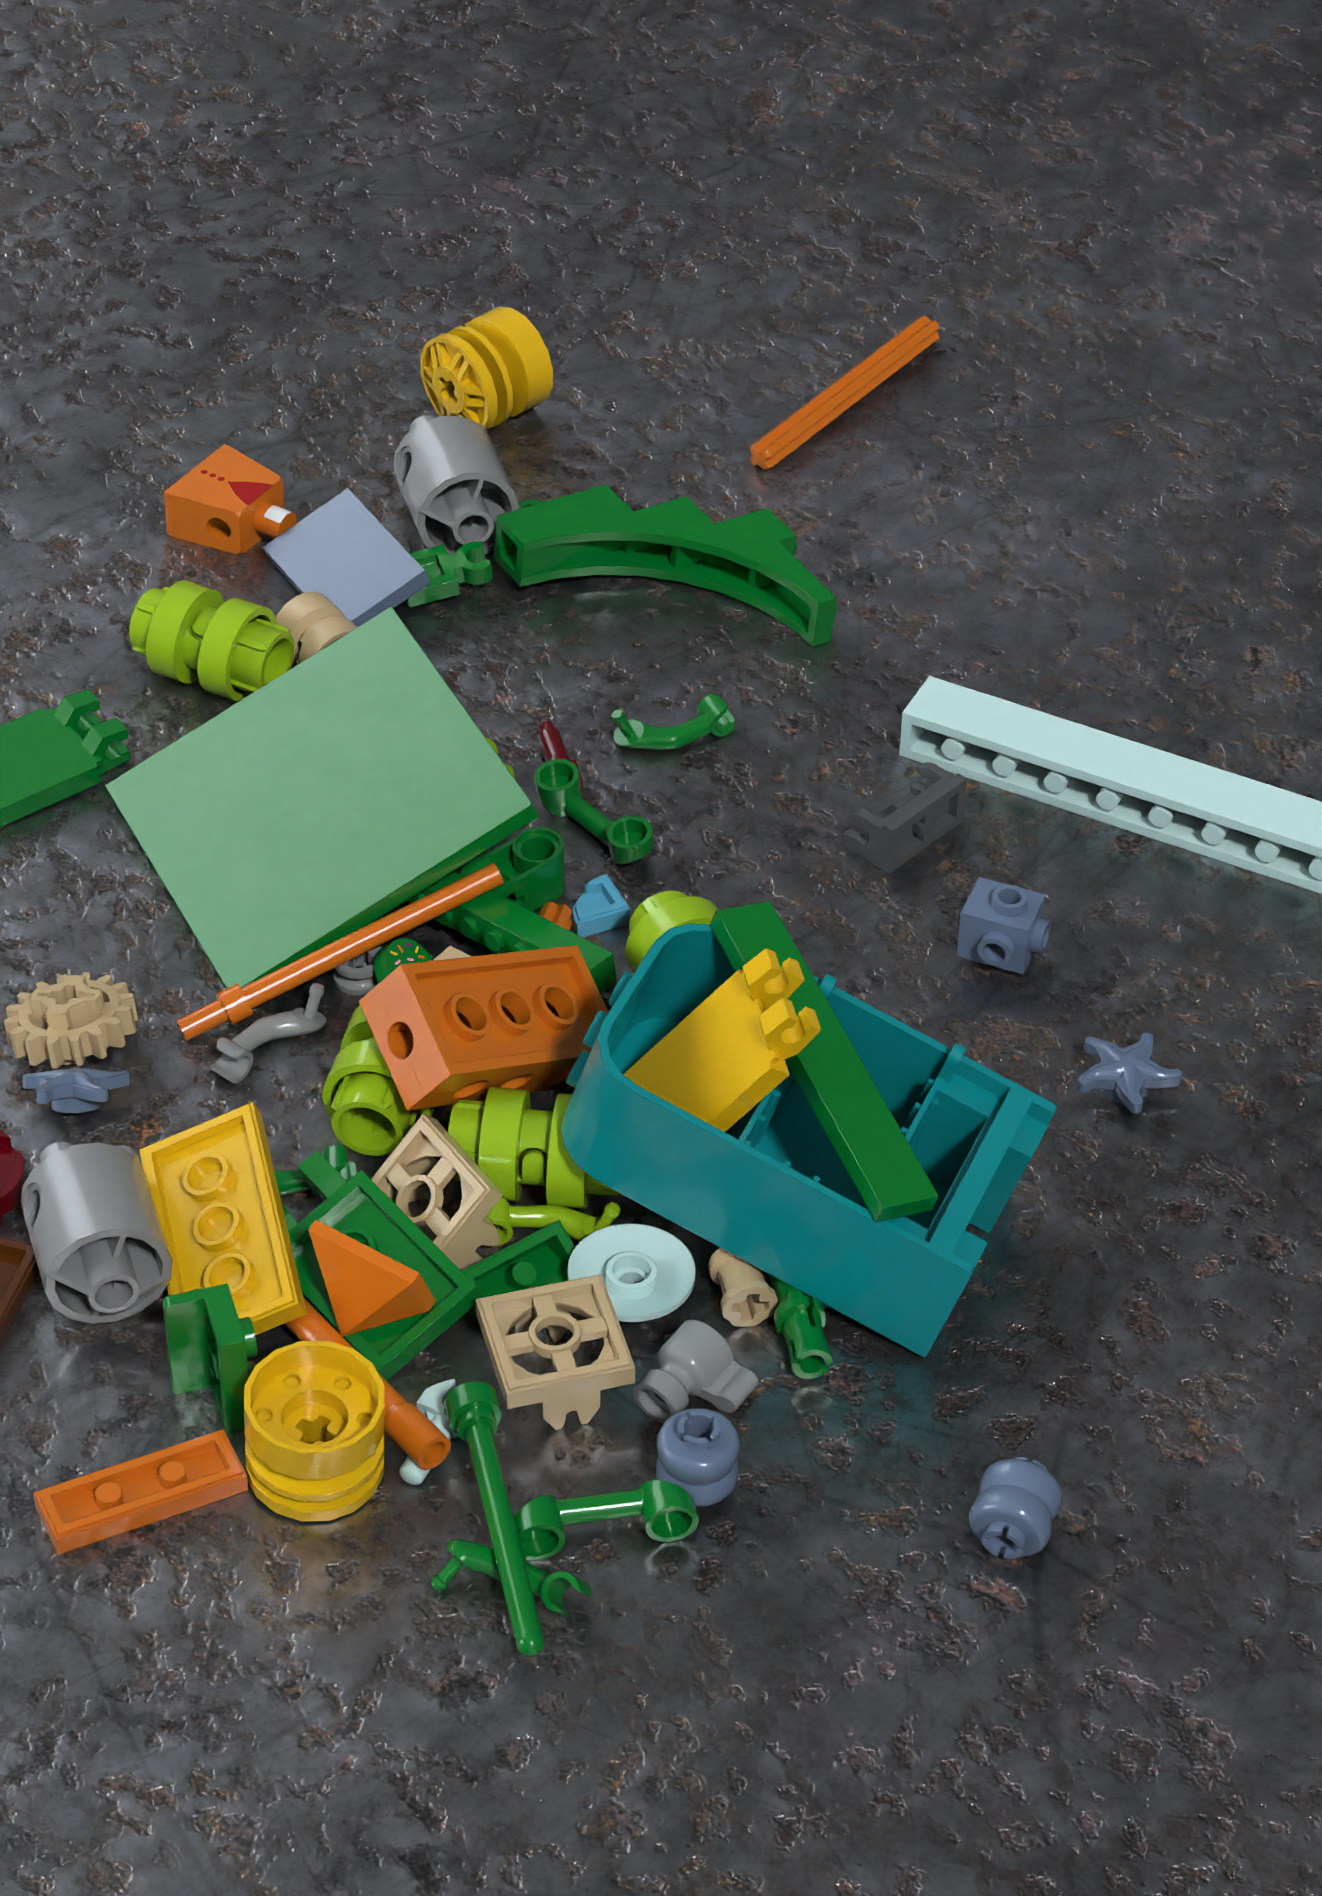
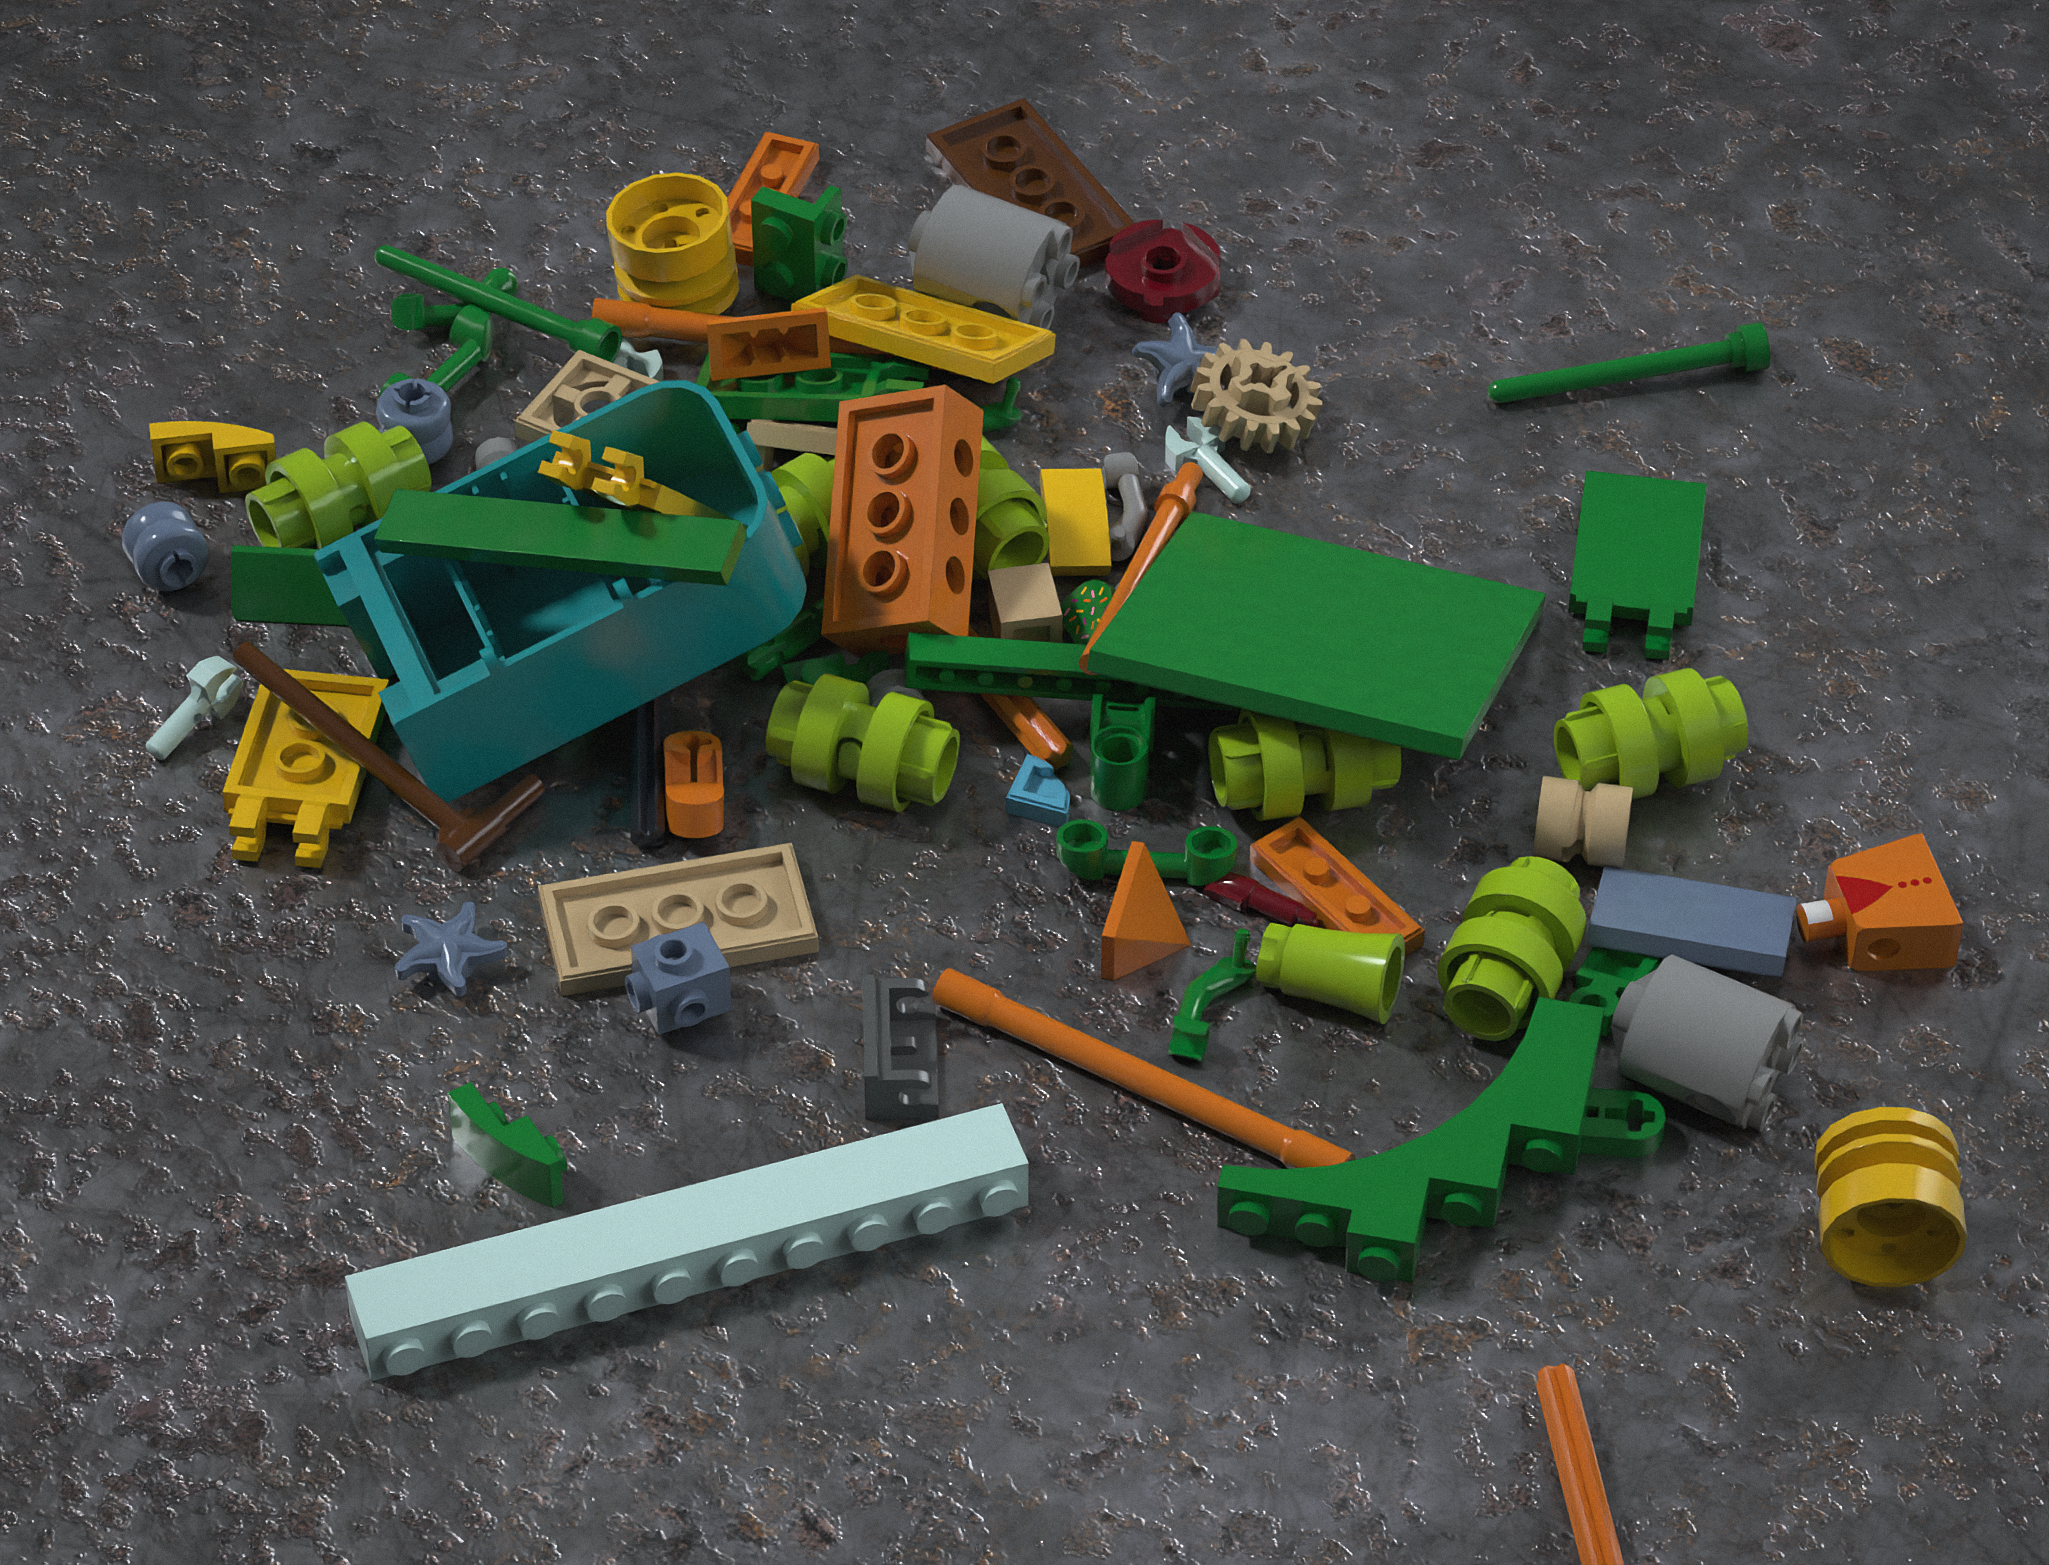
camera: 135 degrees right, 5 degrees up
none -> light aqua bar [146,656,244,760]
none -> yellow slope [149,421,277,493]
none -> yellow tile [222,669,389,868]
none -> green slope [231,545,349,627]
none -> reddish brown bar [232,641,545,872]
none -> lime piece [245,421,432,549]
none -> green slope [448,1082,567,1208]
none -> tan tile [538,843,819,996]
none -> orange piece [932,968,1356,1169]
none -> yellow slope [1040,468,1111,576]
none -> orange slope [1101,841,1191,981]
none -> light aqua bar [1165,416,1251,504]
none -> orange tile [1249,816,1425,956]
none -> lime plant [1256,923,1405,1024]
none -> lime piece [1437,856,1587,1041]

